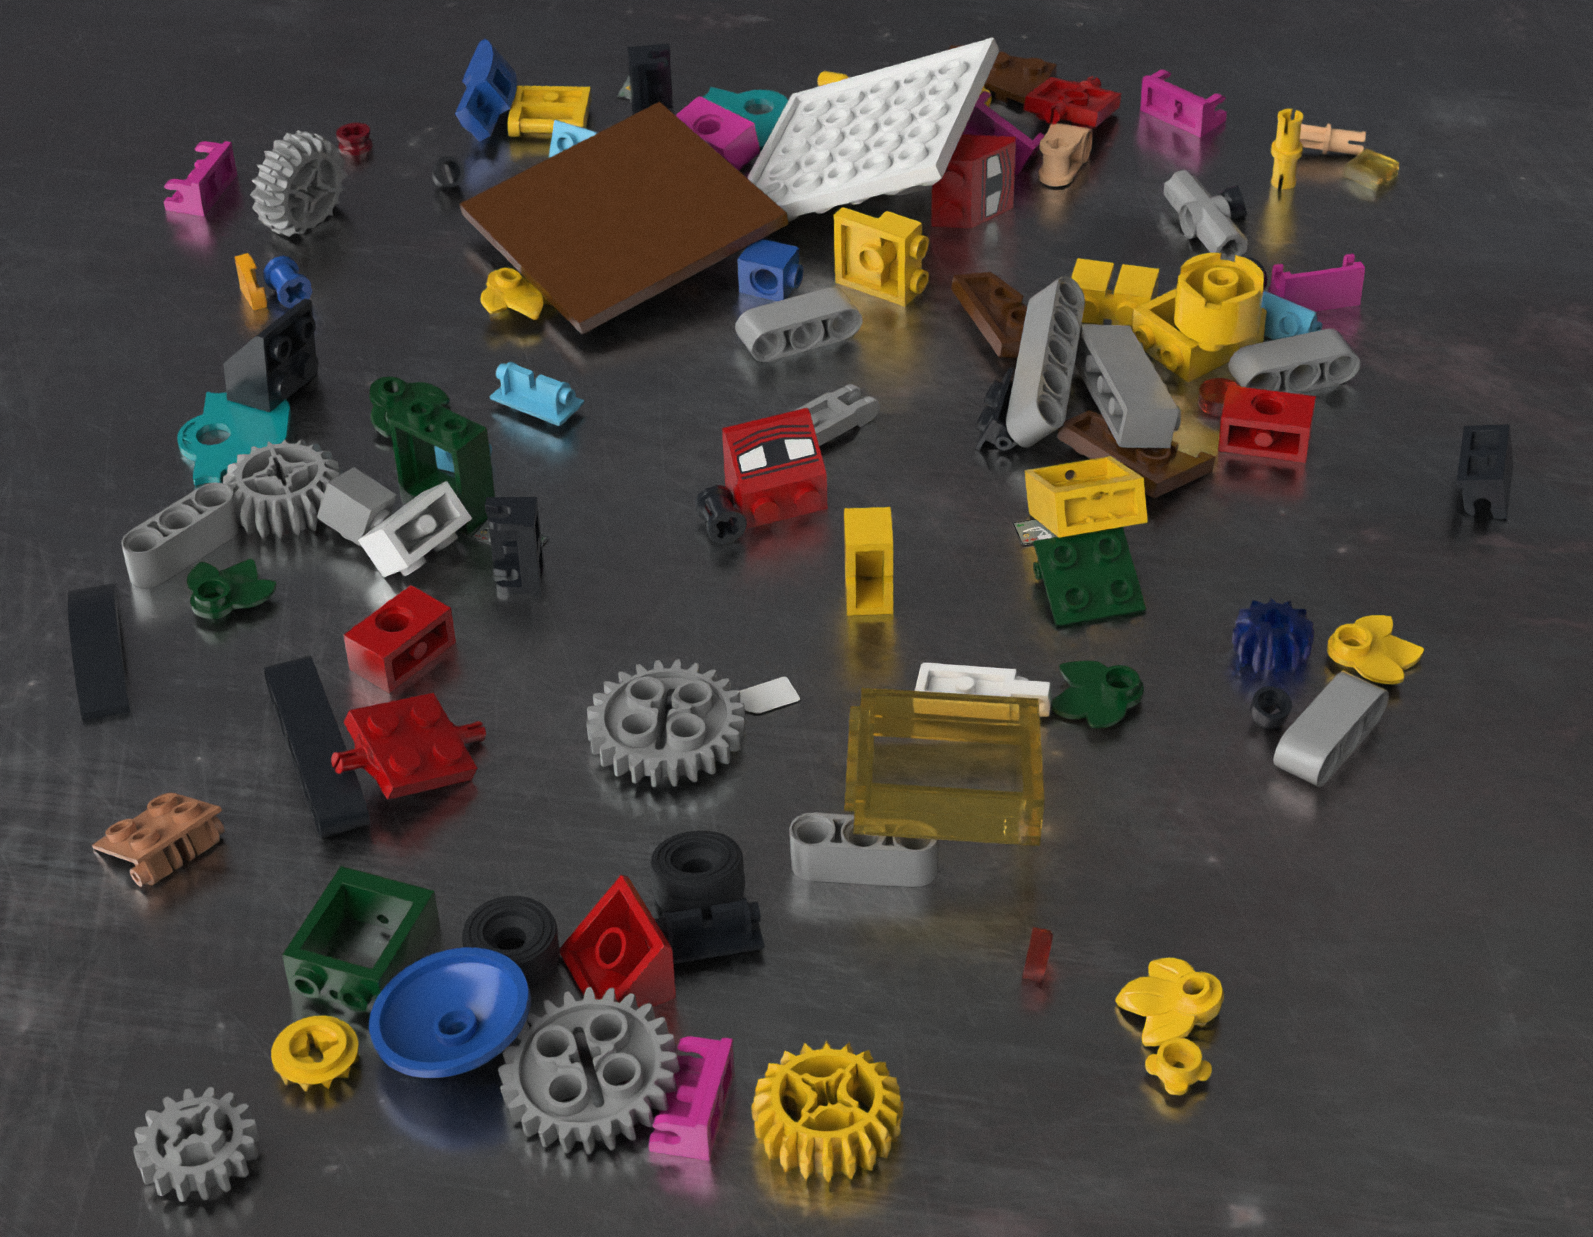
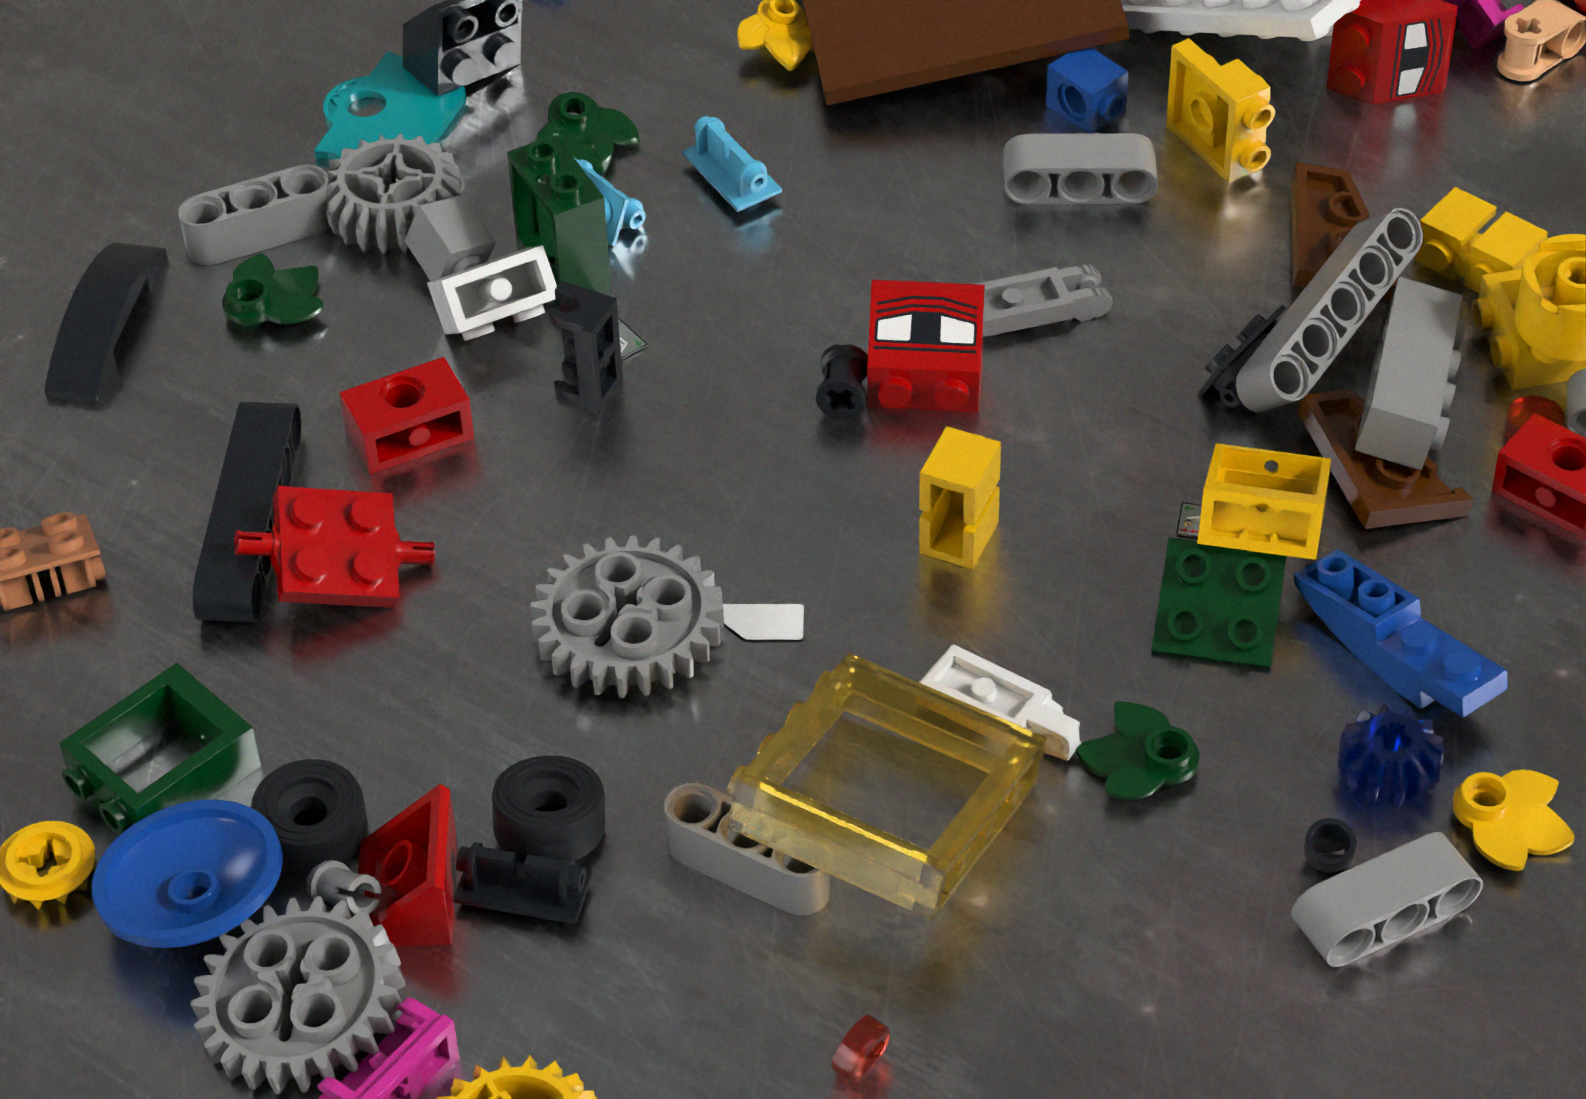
camera: 25 degrees right, 5 degrees up
none -> light grey pin [306,860,381,914]
none -> blue slope [1293,548,1508,718]

